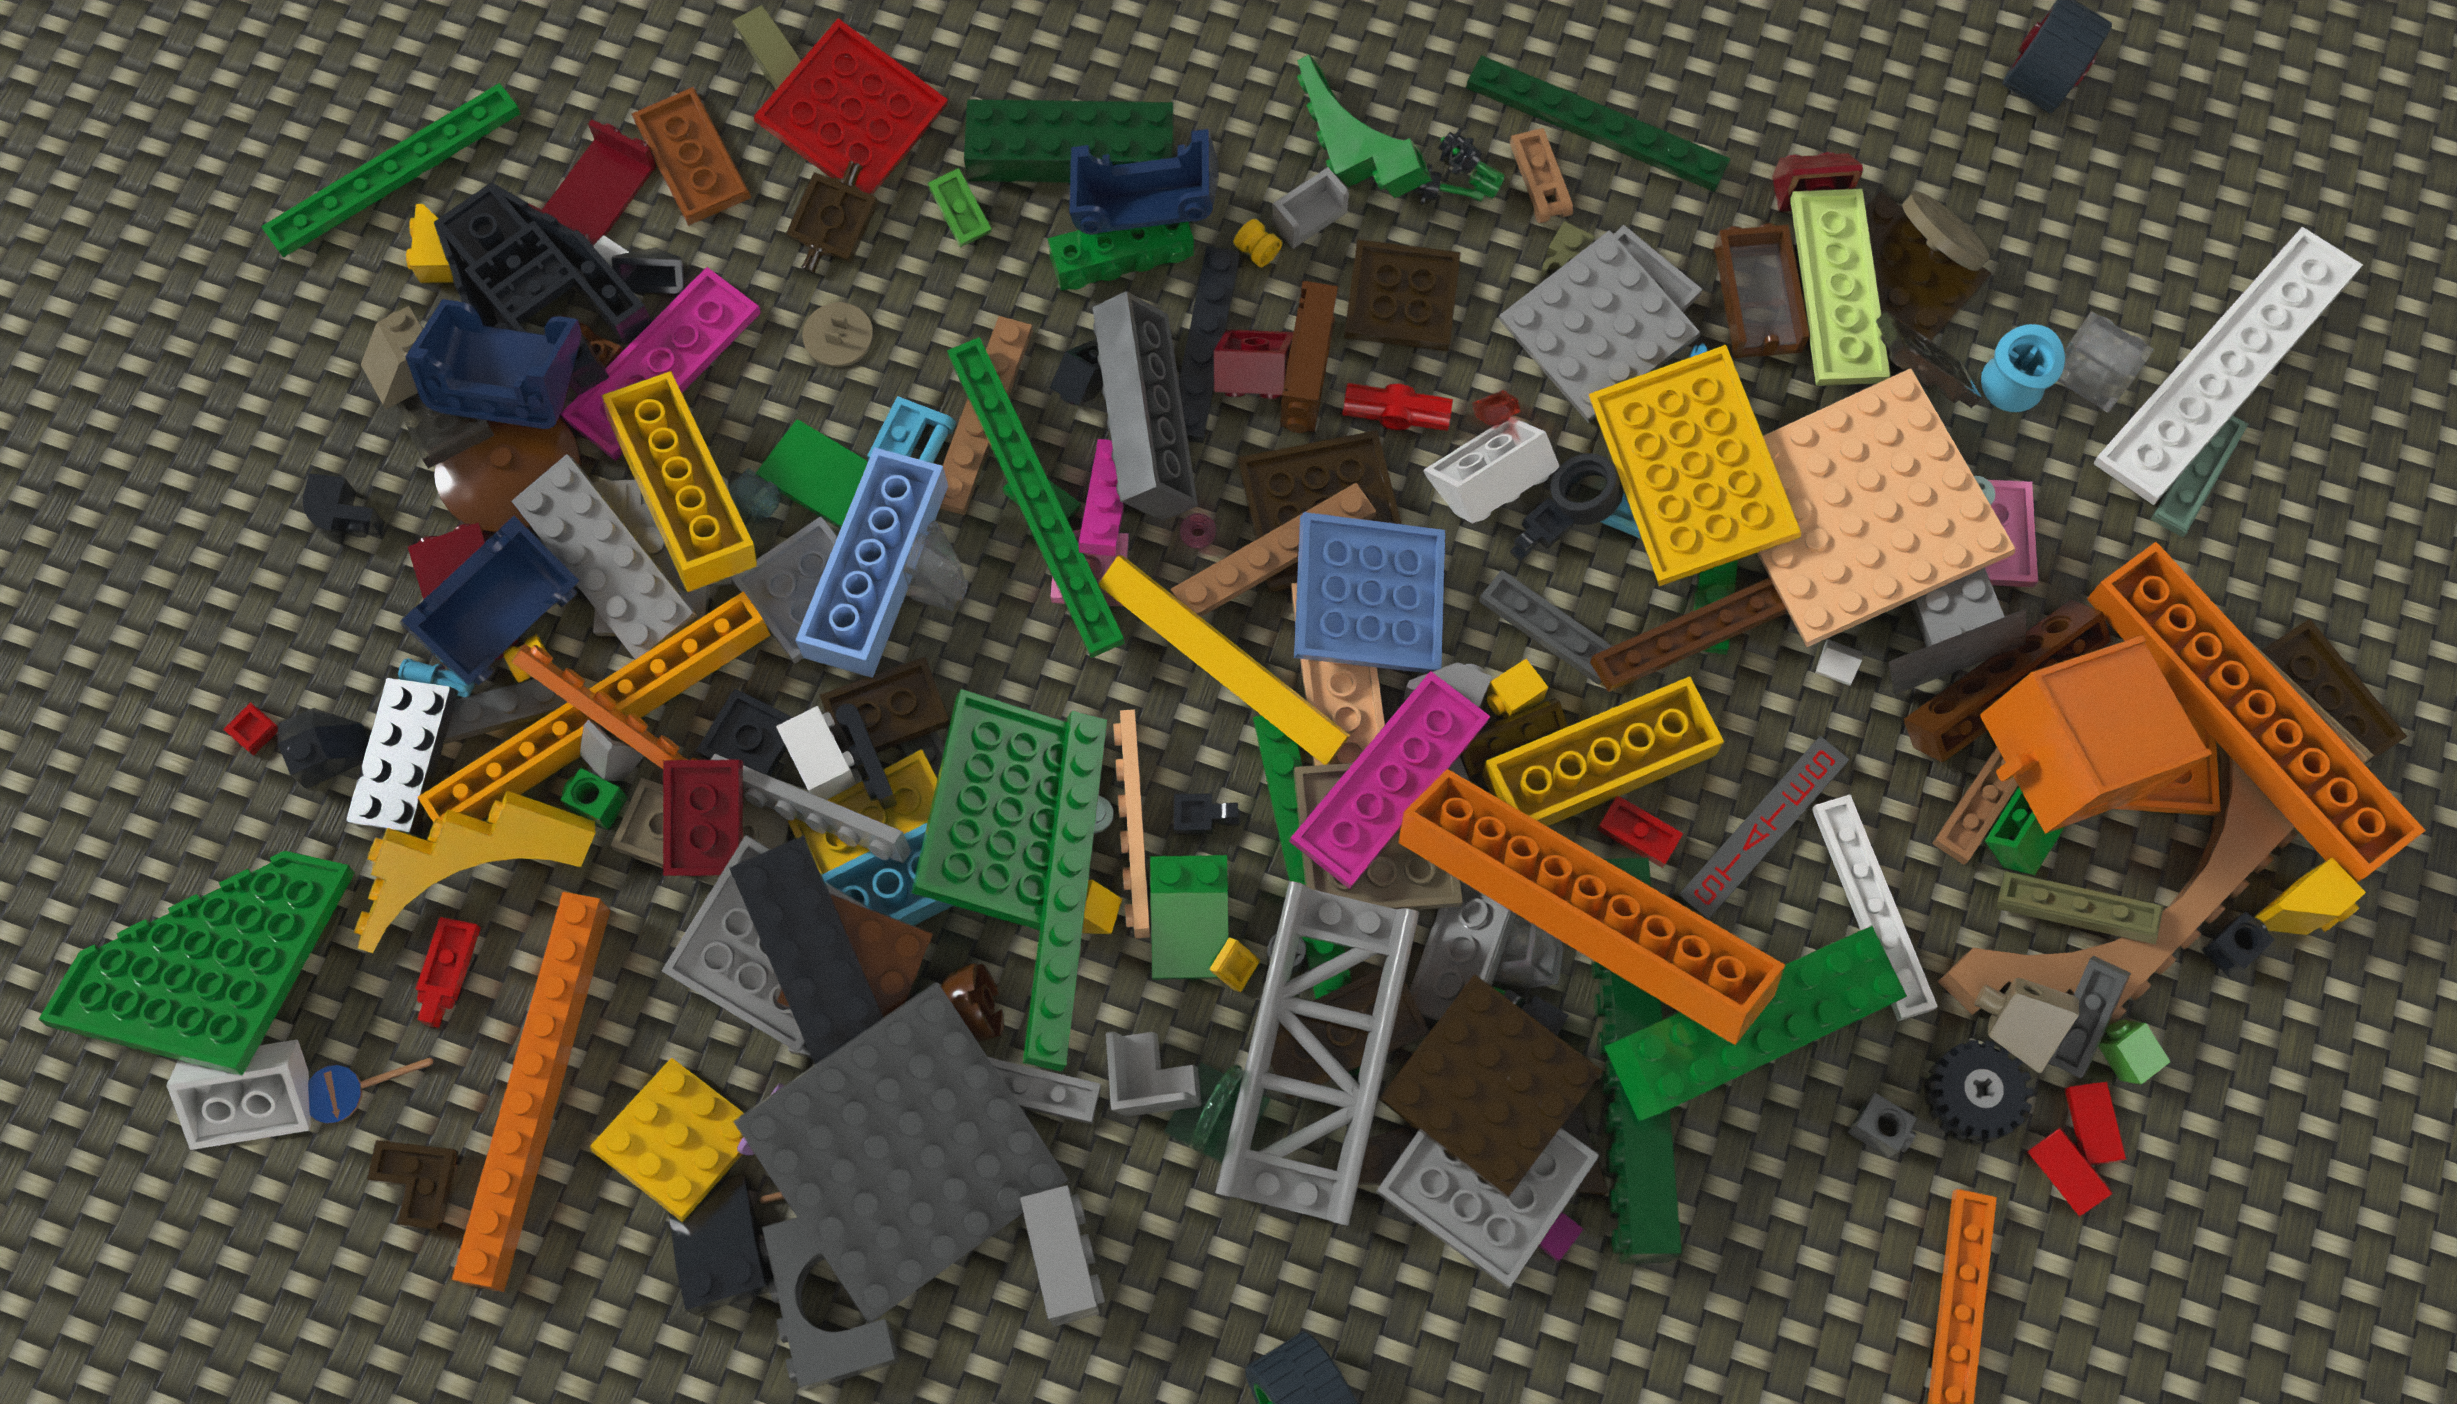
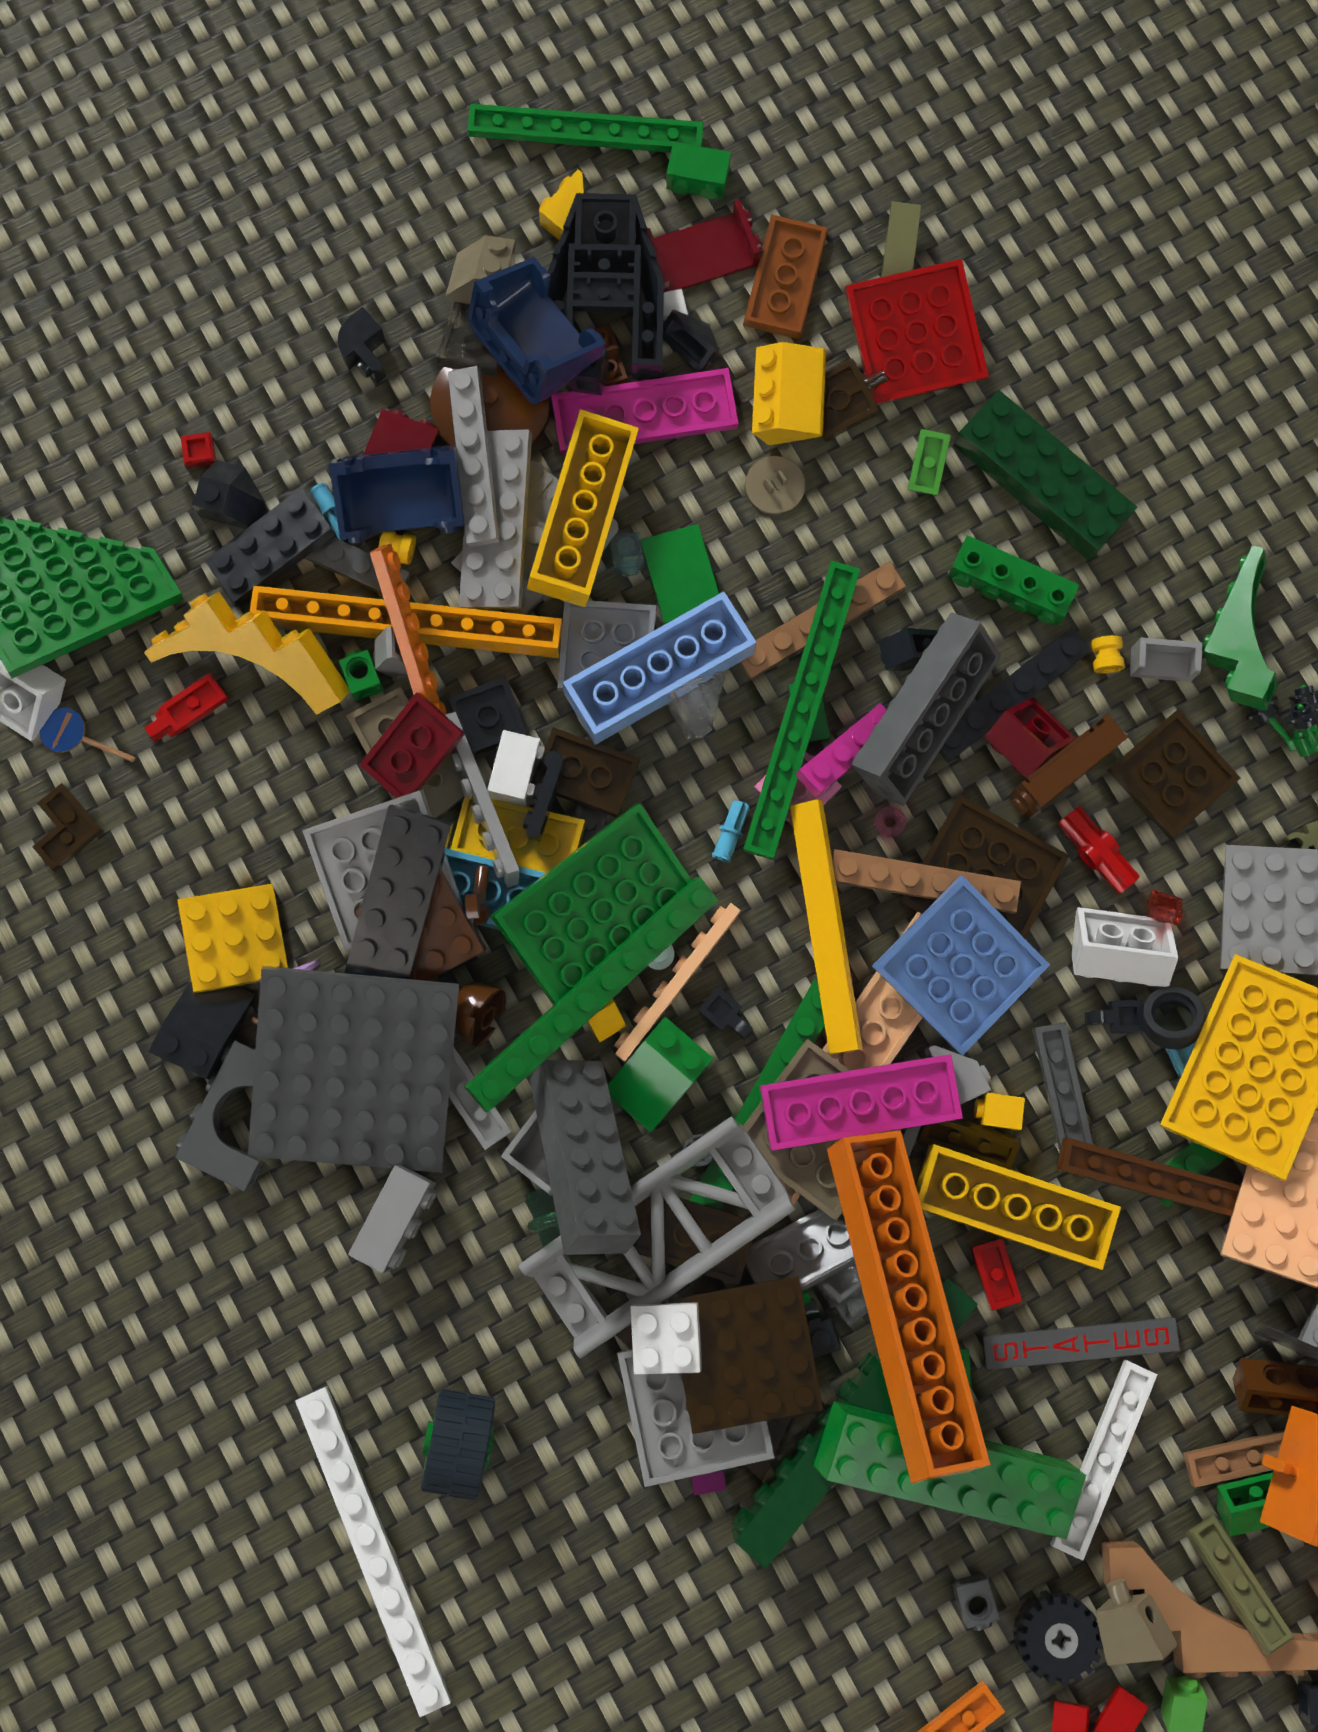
camera: 40 degrees right, 10 degrees up
orange brick [452,892,611,1292] -> none
medium azure plate [867,396,957,463] -> none
dark blue windscreen [1069,129,1219,235] -> none
yellow tile [1209,938,1261,992] -> none
white slope [1815,639,1862,686] -> none
dark grey plate [2049,955,2131,1079] -> none
none -> light grey plate [448,366,500,548]
none -> reddish brown bar [465,866,492,925]
none -> dark grey brick [530,1059,641,1255]
none -> white plate [631,1302,702,1374]
none -> green brick [666,142,731,199]
none -> medium azure axle [712,800,750,863]
none -> yellow slope [752,342,826,446]

